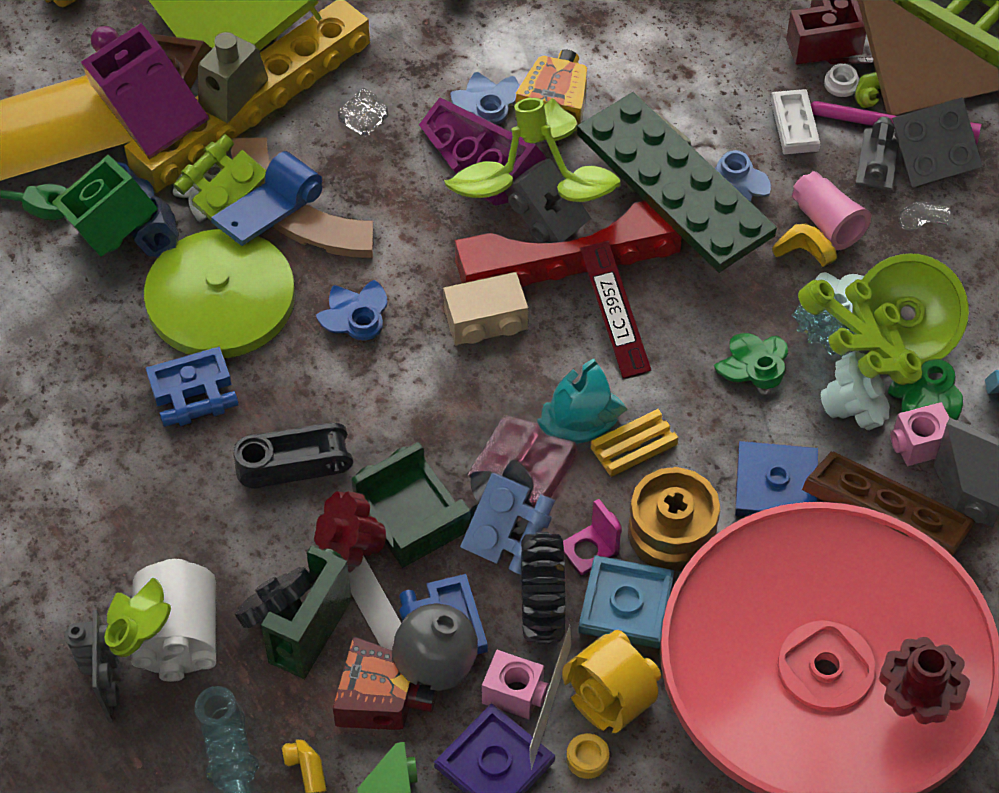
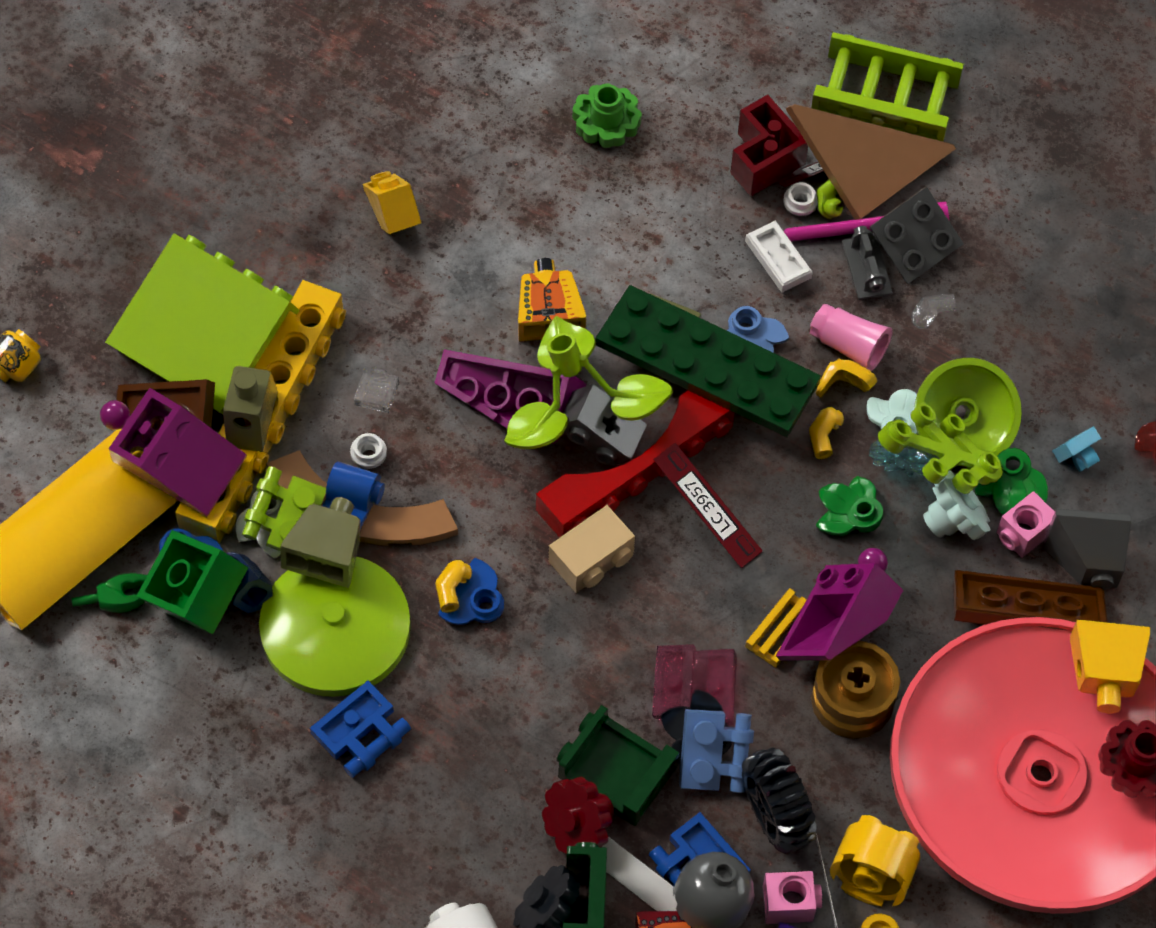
camera: 25 degrees left, 5 degrees up
black piece [234,423,354,488] -> none
medium blue plate [451,72,519,125] -> none
teal helmet [537,358,628,444] -> none
dark pink bracket [563,499,622,575] -> none
dark azure plate [578,555,675,648] -> none
blue plate [735,441,818,517] -> none
none -> olive torso [280,497,360,588]
none -> white plate [350,433,387,469]
none -> yellow arm [435,560,472,613]
none -> magenta slope [776,548,904,661]
none -> yellow arm [809,407,844,459]
none -> yellow torso [1070,620,1150,714]

